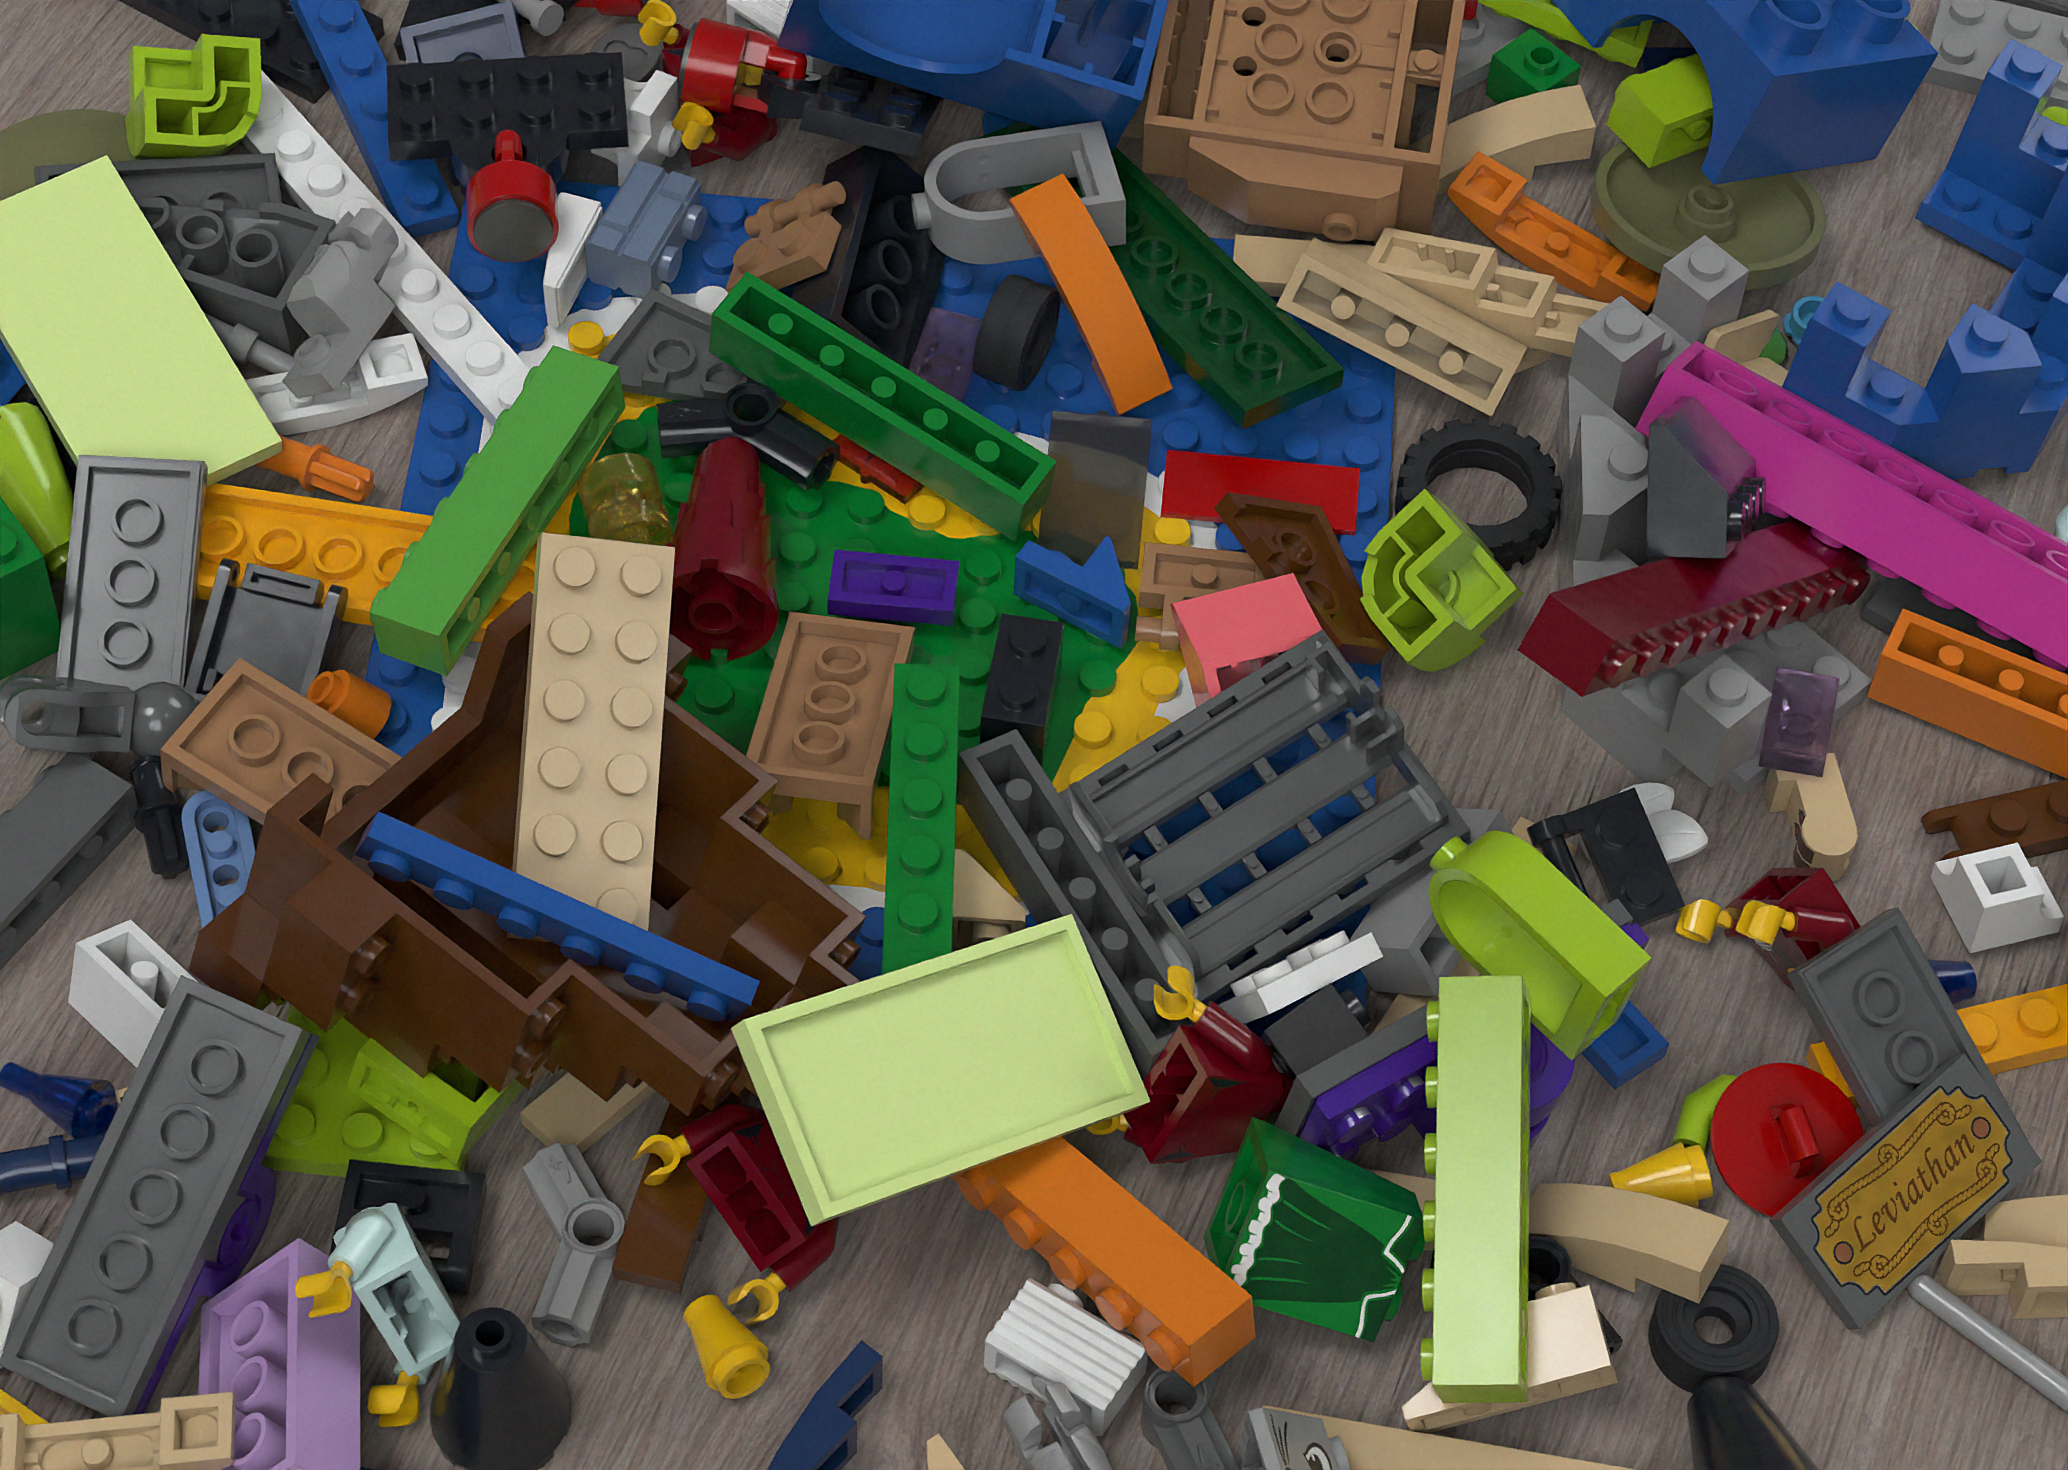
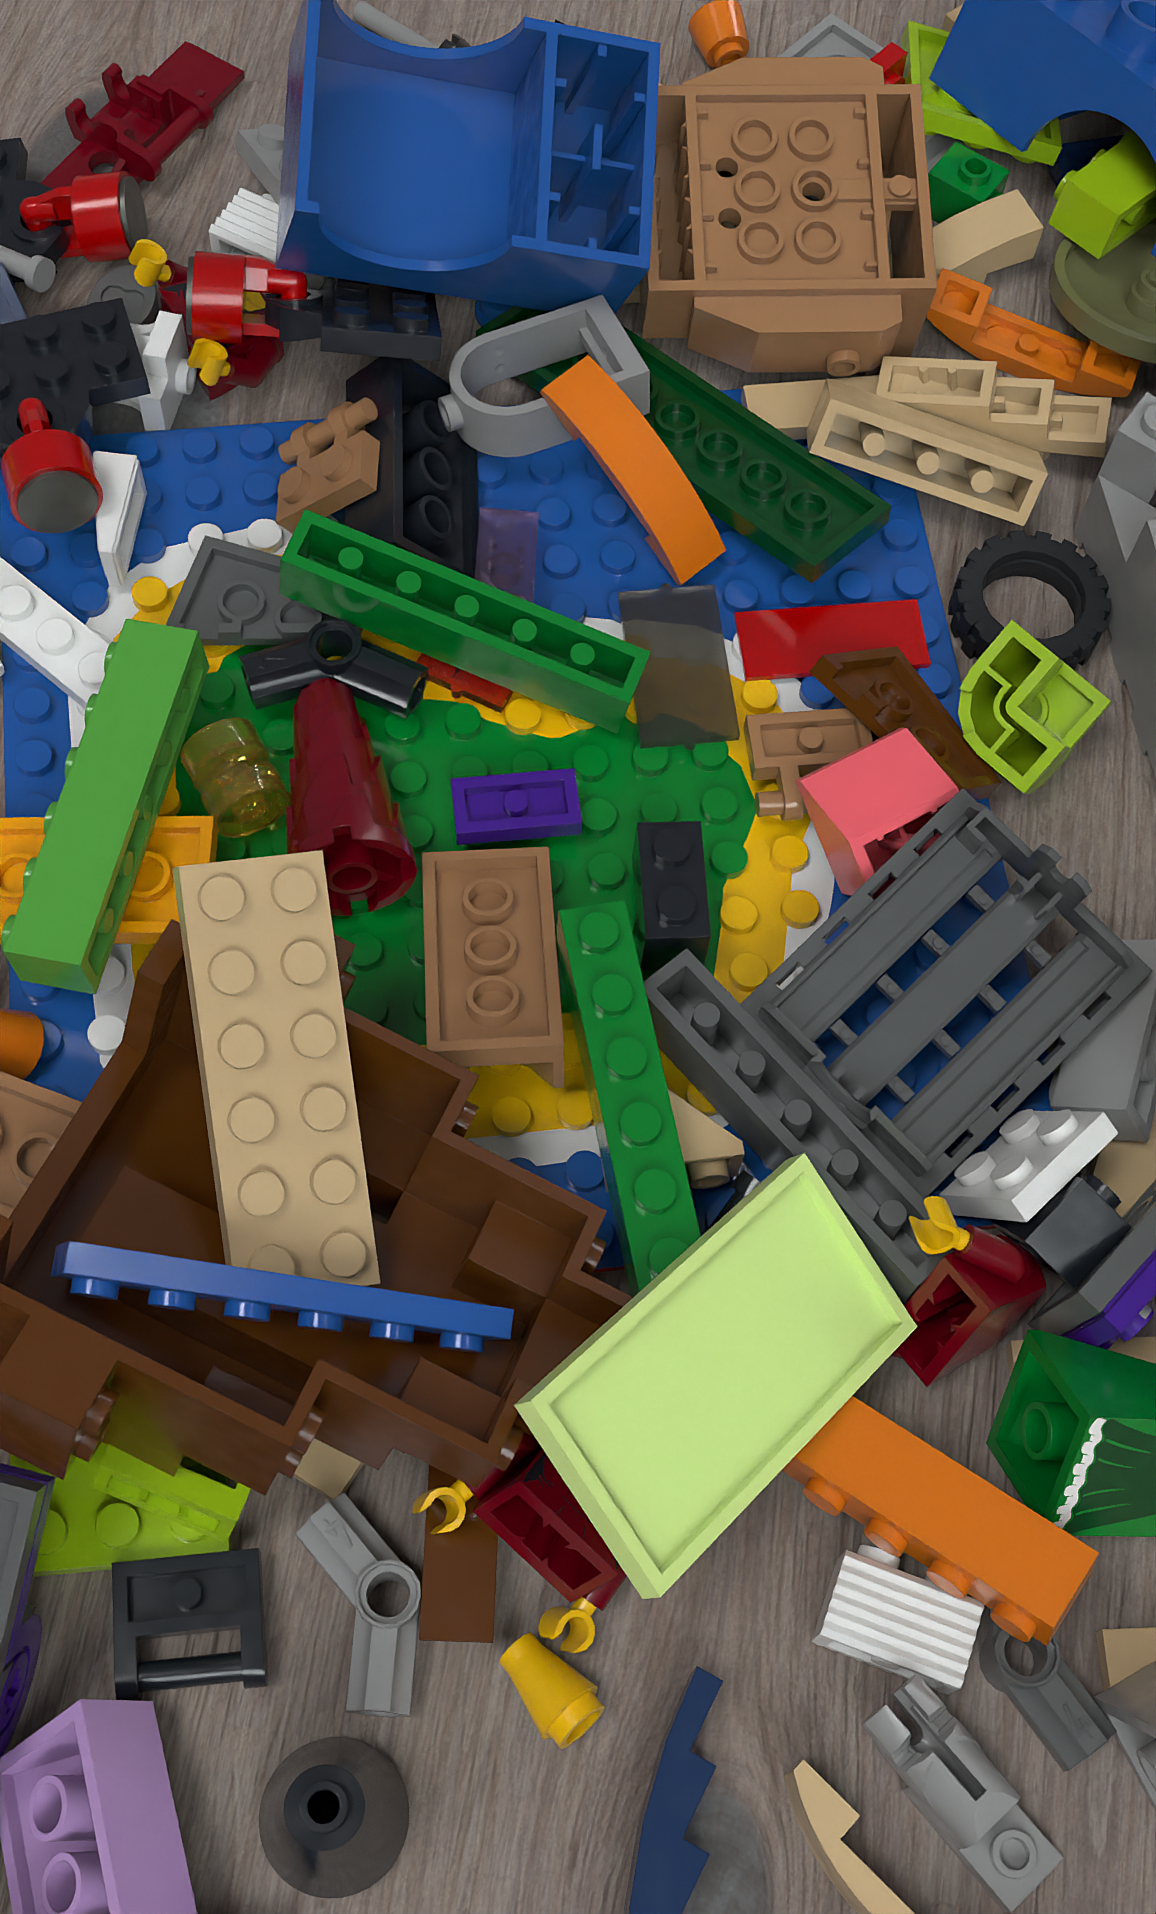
camera: 15 degrees left, 10 degrees up
light aqua torso [295,1203,461,1427] -> none
sand blue brick [585,160,707,299] -> none
black tyre [973,274,1061,391] -> none
blue slope [1013,536,1131,649] -> none

